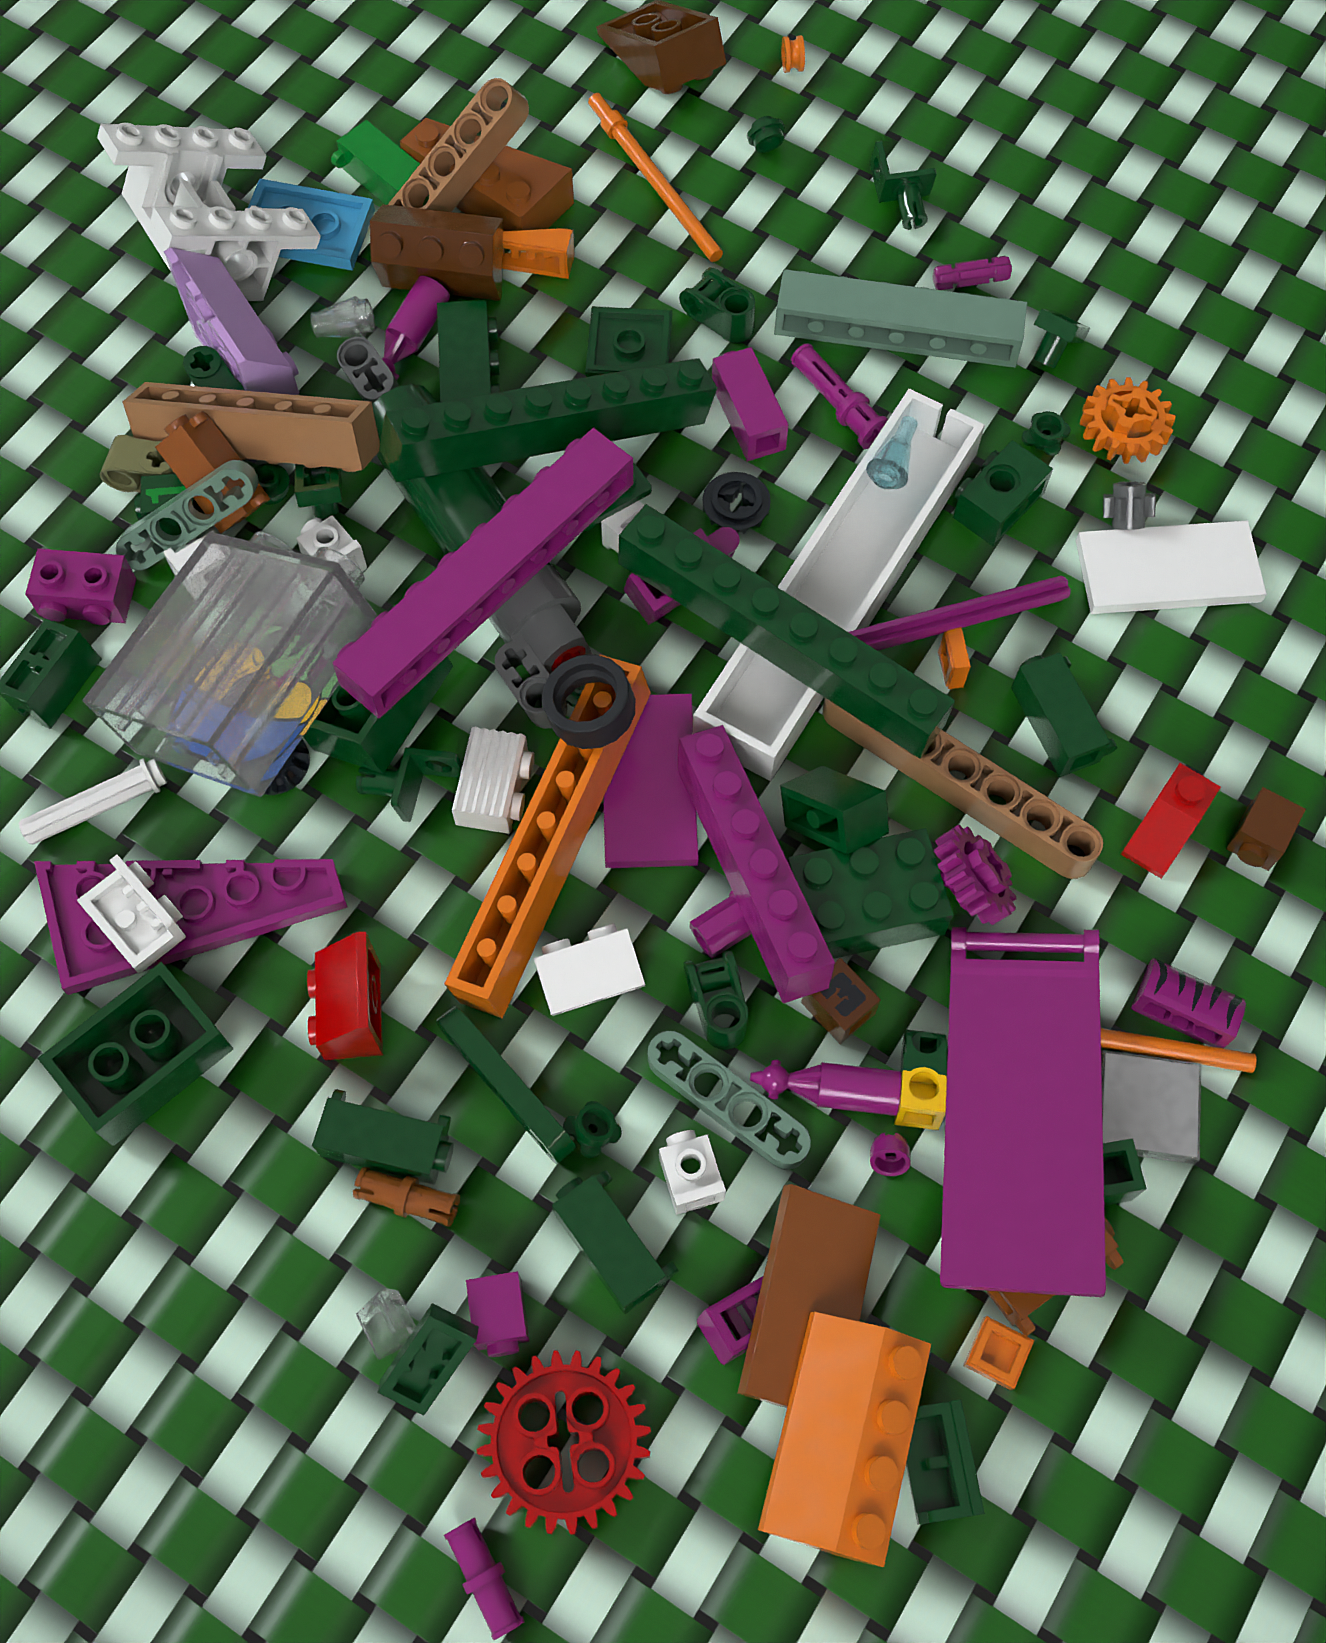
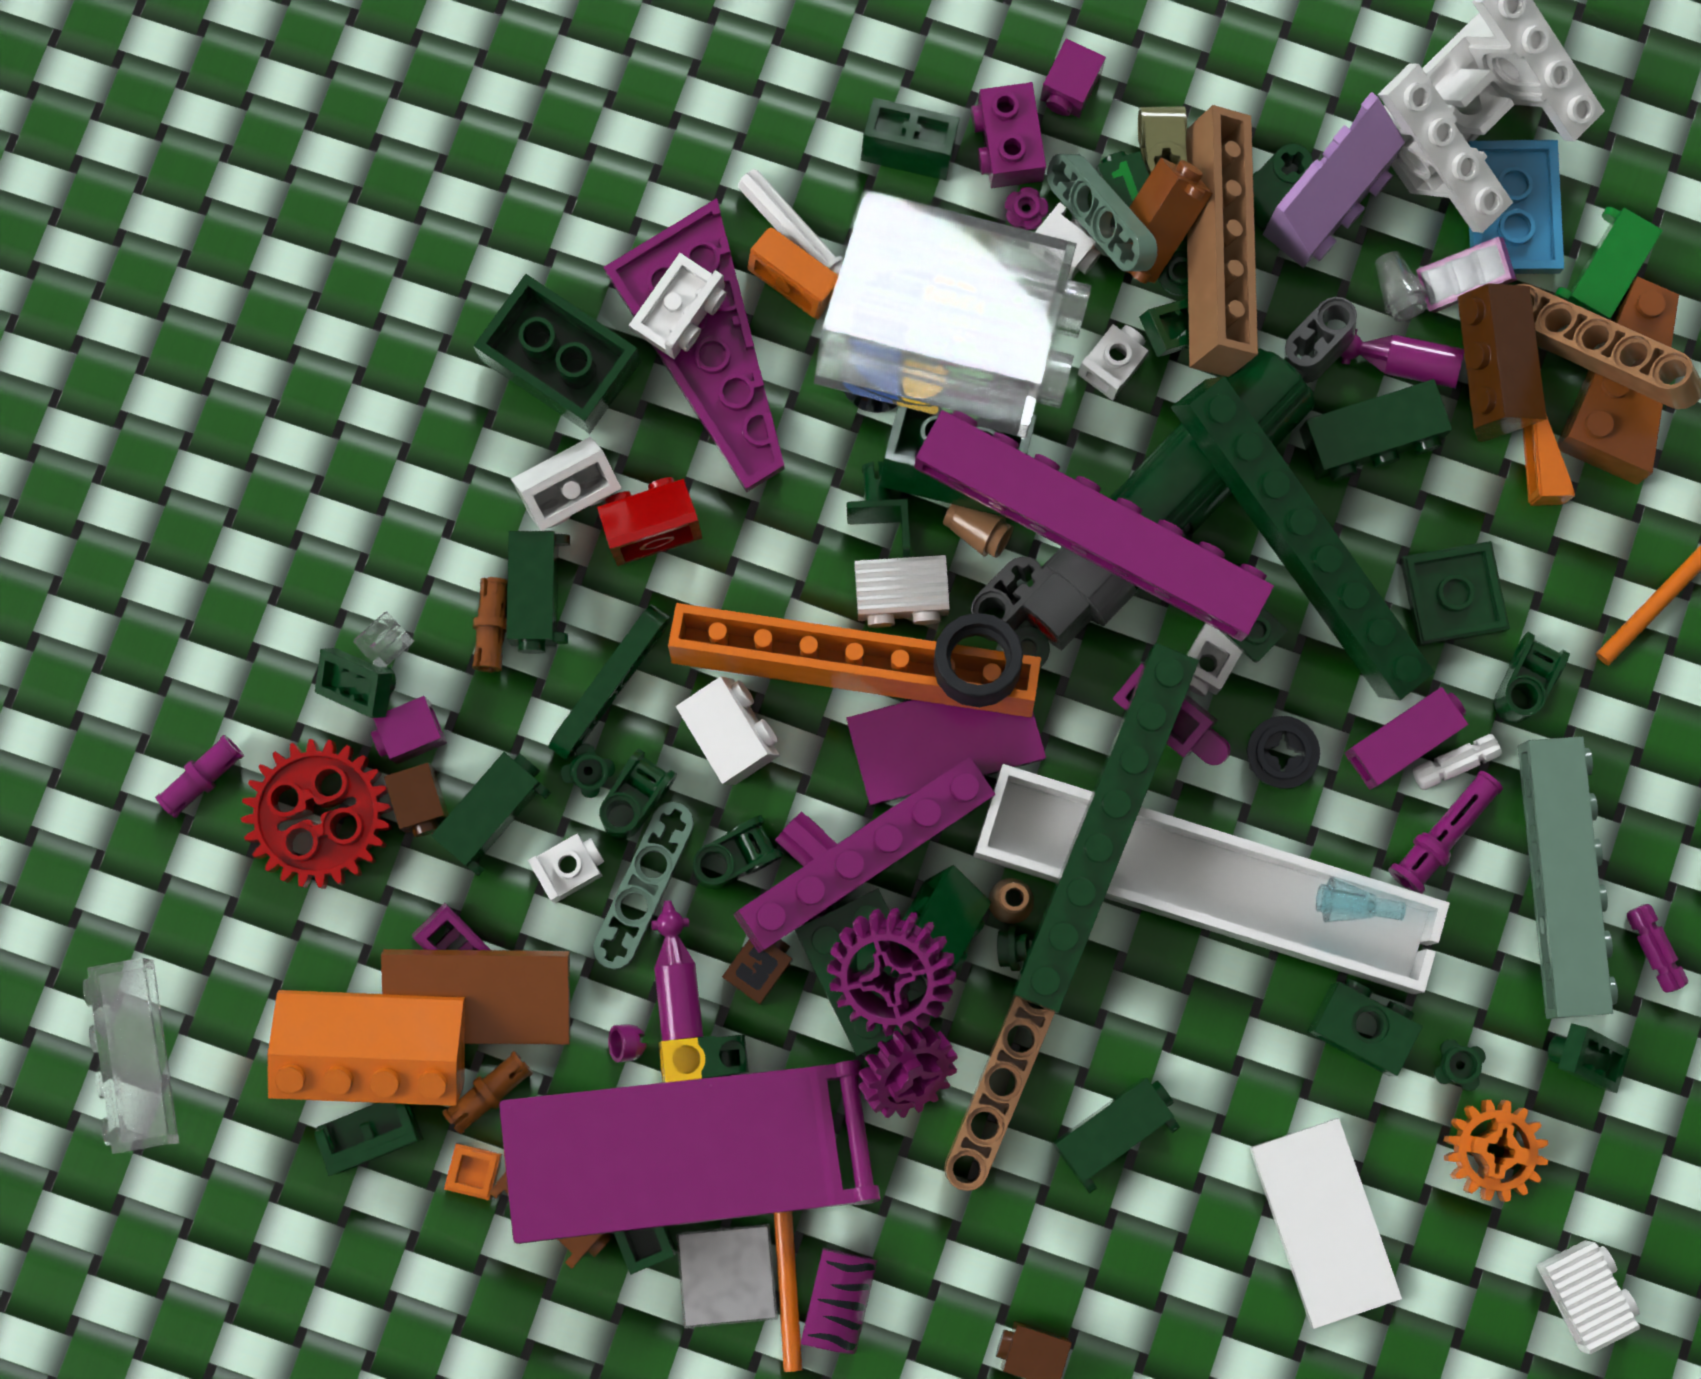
camera: 75 degrees right, 15 degrees up
magenta axle [849,576,1071,651] -> none
orange tile [938,627,971,689] -> none
dark grey gear [1103,481,1156,530] -> none
red slope [1121,763,1221,879] -> none
none -> reddish brown brick [384,763,449,837]
none -> dark orange pin [442,1051,533,1134]
none -> white brick [511,437,621,531]
none -> dark green piece [599,749,677,839]
none -> orange slope [747,227,840,320]
none -> magenta gear [827,907,956,1037]
none -> medium nougat cone [943,504,1013,558]
none -> medium nougat cone [988,878,1034,924]
none -> dark green plate [997,925,1030,971]
none -> magenta plate [1005,187,1048,230]
none -> magenta brick [1040,38,1106,118]
none -> white axle [1413,734,1502,790]
none -> tile [1416,236,1517,313]
none -> white brick [1536,1241,1640,1354]

